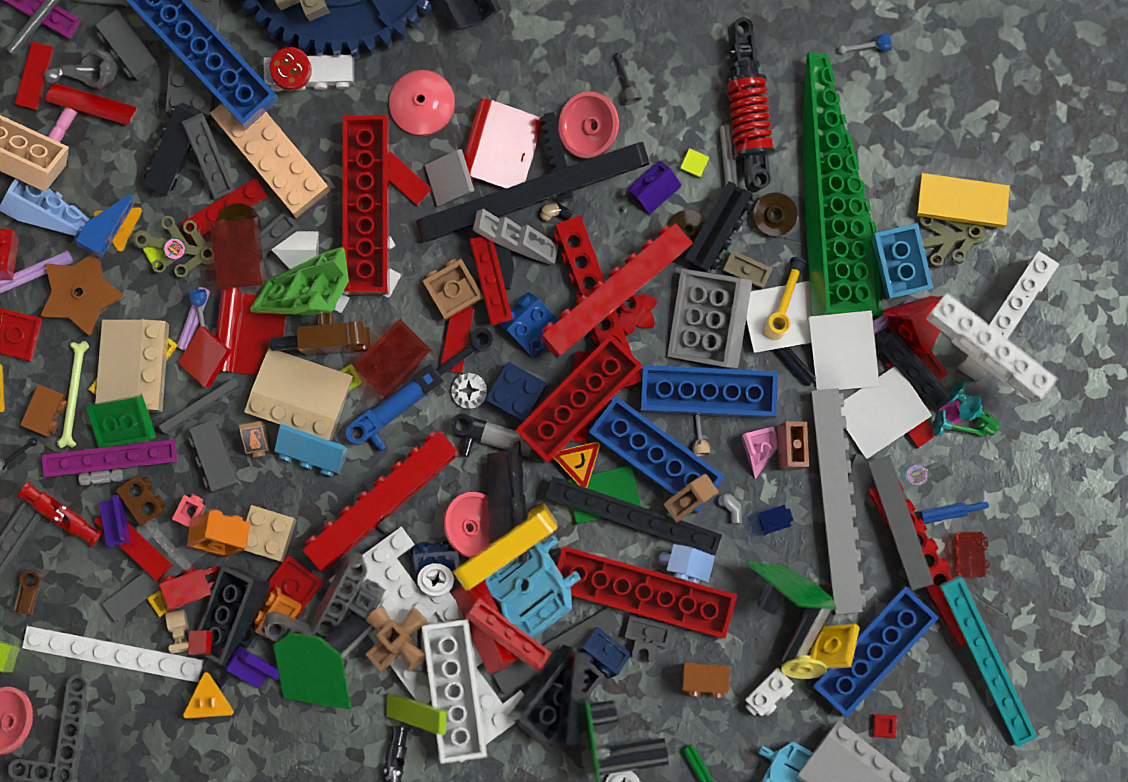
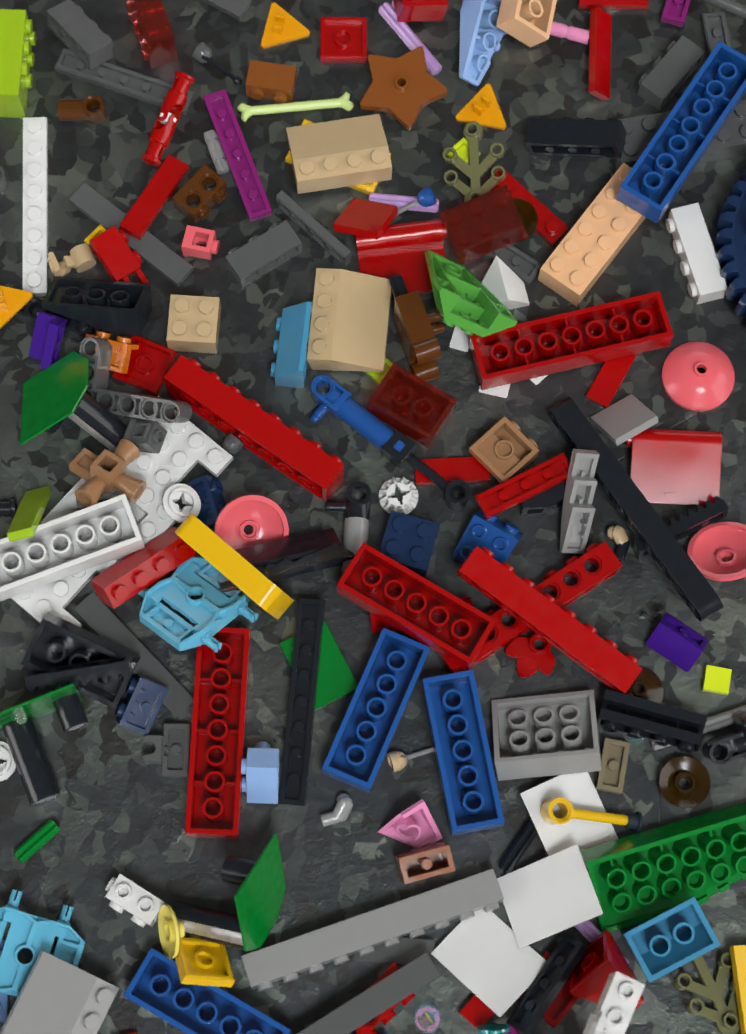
camera: 70 degrees right, 10 degrees down
dark grey hair [44,48,117,89] -> none
blue slope [75,195,135,259] -> none
green tile [86,395,156,448] -> none
dark purple panel [99,495,131,547] -> none
clear tile [144,520,192,571] -> none
tile [163,237,186,260] -> none
dark grey tile [182,113,235,199] -> none
orange brick [186,510,250,557] -> none
red tile [188,631,212,655] -> none
slope [239,421,271,458] -> none
red head [269,47,312,91] -> none
red tile [466,598,551,672] -> none
piece [554,442,600,488] -> none
medium nougat slope [664,474,718,522] -> none
dark orange brick [681,663,730,698] -> none
clear blue brick [757,505,794,536] -> none

